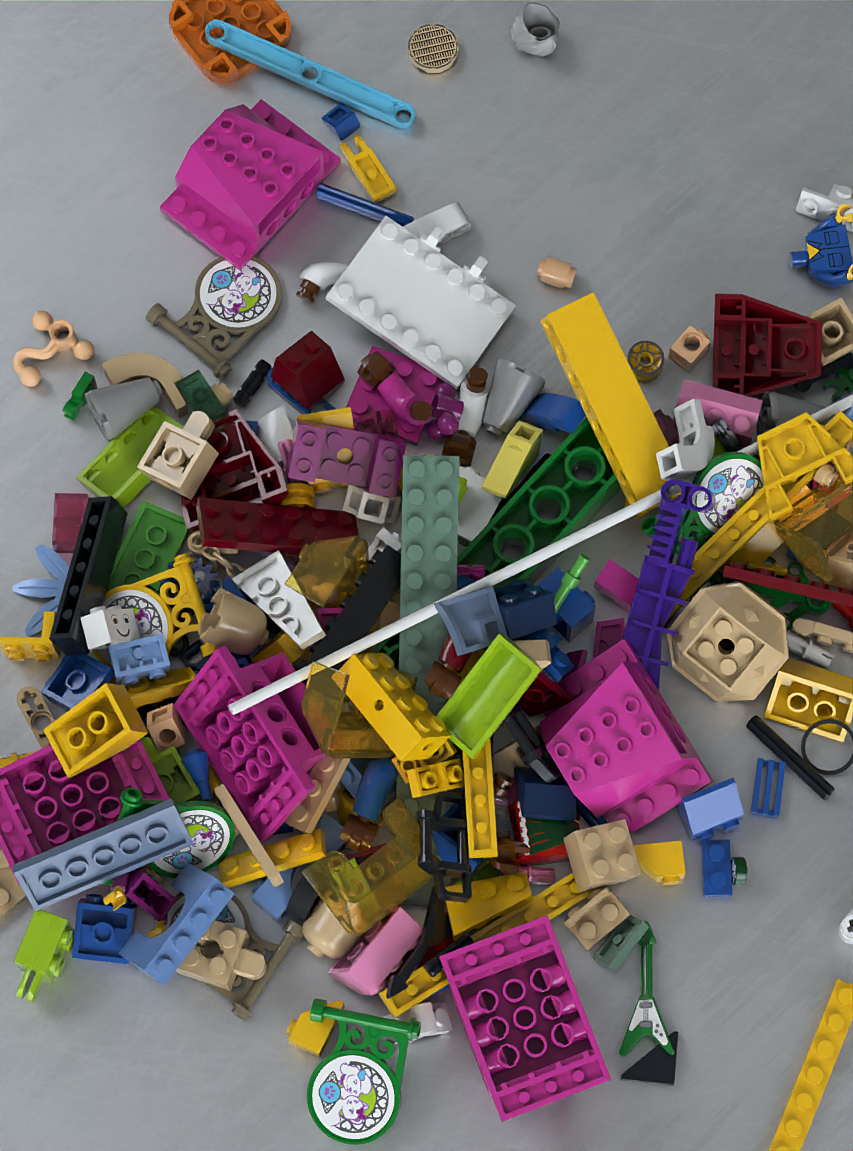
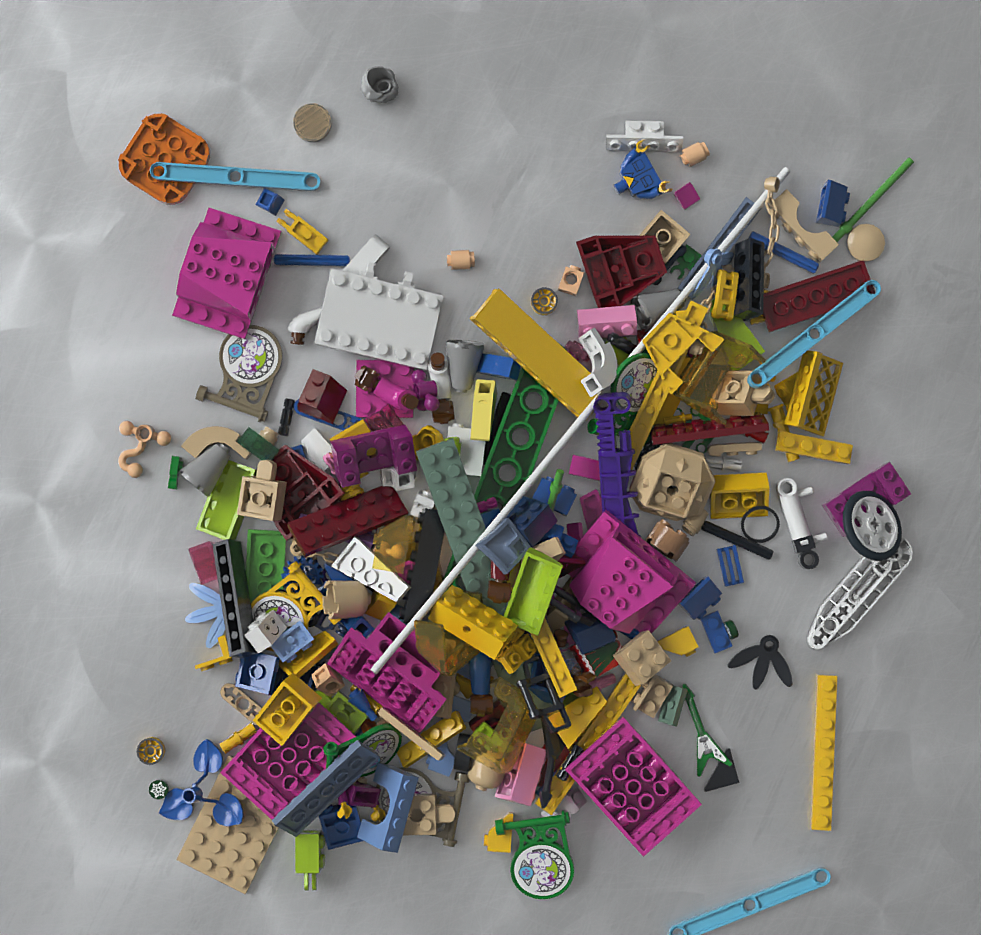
camera: 20 degrees left, 15 degrees up
none -> medium nougat brick [645,519,689,562]
none -> tan cone [682,509,709,536]
none -> black plant [727,635,793,690]

